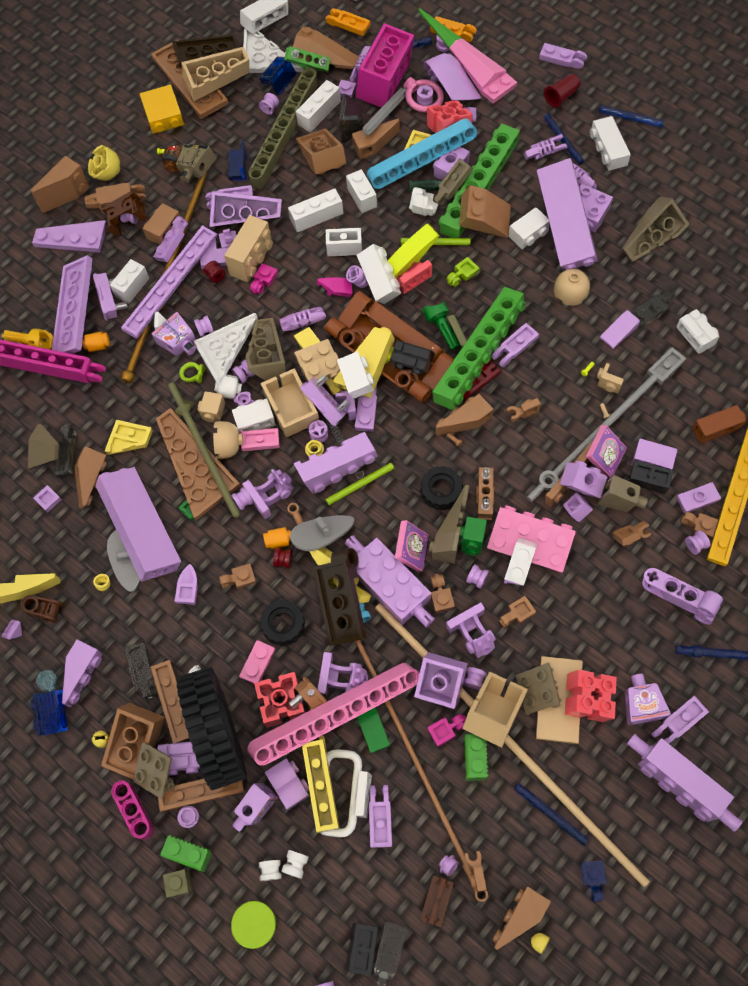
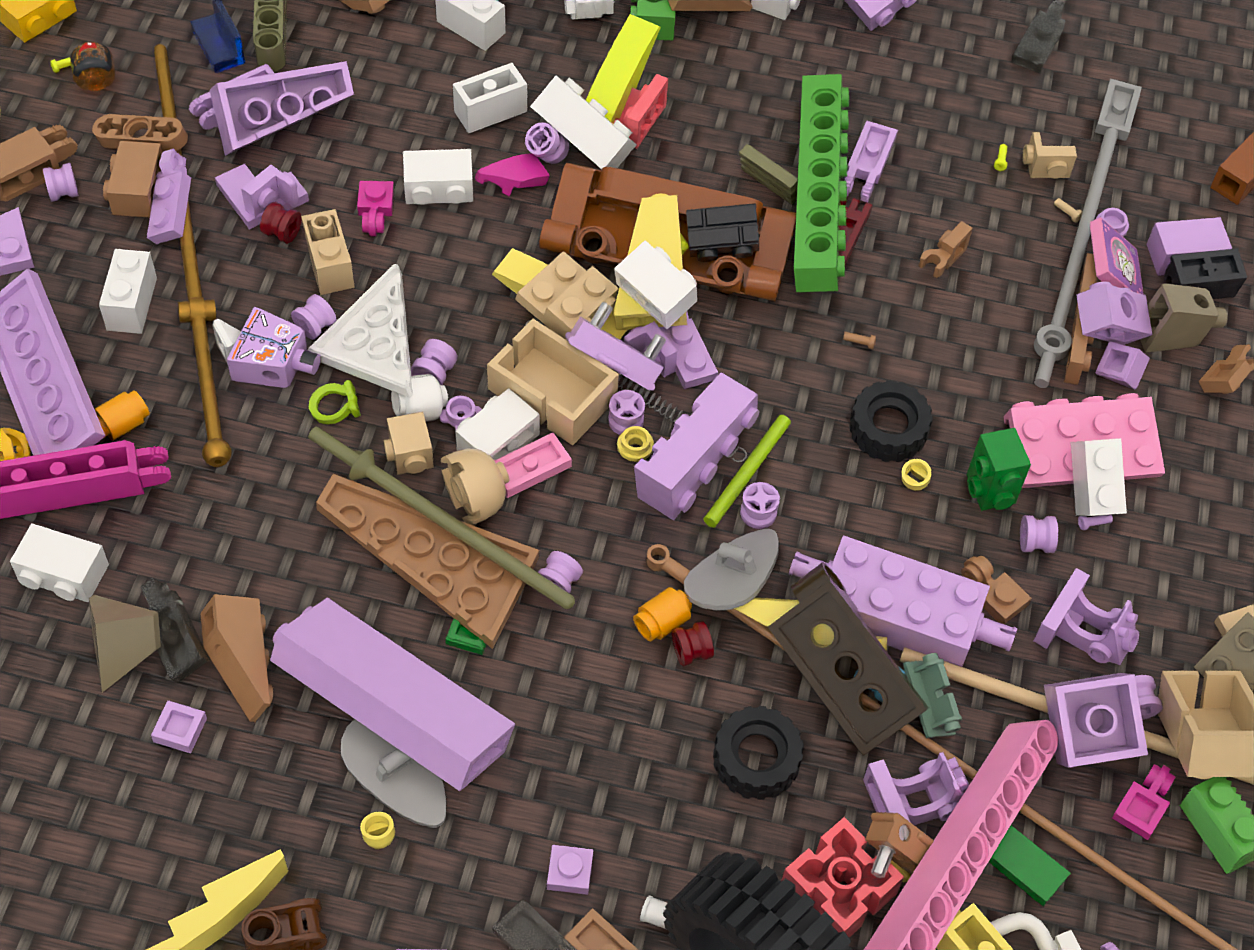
camera: 35 degrees left, 10 degrees down
lavender piece [93,273,128,321] -> none
reddish brown piece [101,191,148,236] -> none
light yellow wing [105,420,153,455] -> none
lavender tile [121,225,217,339] -> none
lavender plate [175,564,198,605] -> none
dark tan torso [176,144,217,183] -> none
lavender tile [219,229,236,248] -> none
medium nougat plate [219,563,256,589] -> none
tan piece [224,215,273,283] -> none
bright pink plate [239,640,276,684] -> none
lavender tile [242,469,294,519] -> none
dark tan wedge [246,318,286,381] -> none
lavender hinge [279,307,326,331] -> none
white brick [288,189,343,233] -> none
tile [395,520,429,572] -> none
lime bar [401,238,470,245] -> none
green piece [422,300,460,351] -> none
dark tan wedge [429,485,469,564] -> none
medium nougat slope [435,394,494,436] -> none
lime plate [446,257,480,287] -> none
medium nougat piece [476,467,494,520] -> none
medium nougat plate [499,596,536,628] -> none
tan cylinder [553,269,590,306] -> none
lavender slope [600,310,640,349] -> none
white brick [676,309,720,354] -> none
none -> white brick [10,523,109,603]
none -> medium nougat beam [92,114,188,152]
none -> lavender bracket [241,165,299,217]
none -> tan slope [301,209,354,295]
none -> white brick [403,149,473,205]
none -> lavender plate [547,845,593,895]
none -> lavender wheel [740,482,780,529]
none -> light yellow hinge [901,459,931,491]
none -> sand green hinge [903,653,963,738]
none -> lavender plate [1096,208,1129,237]

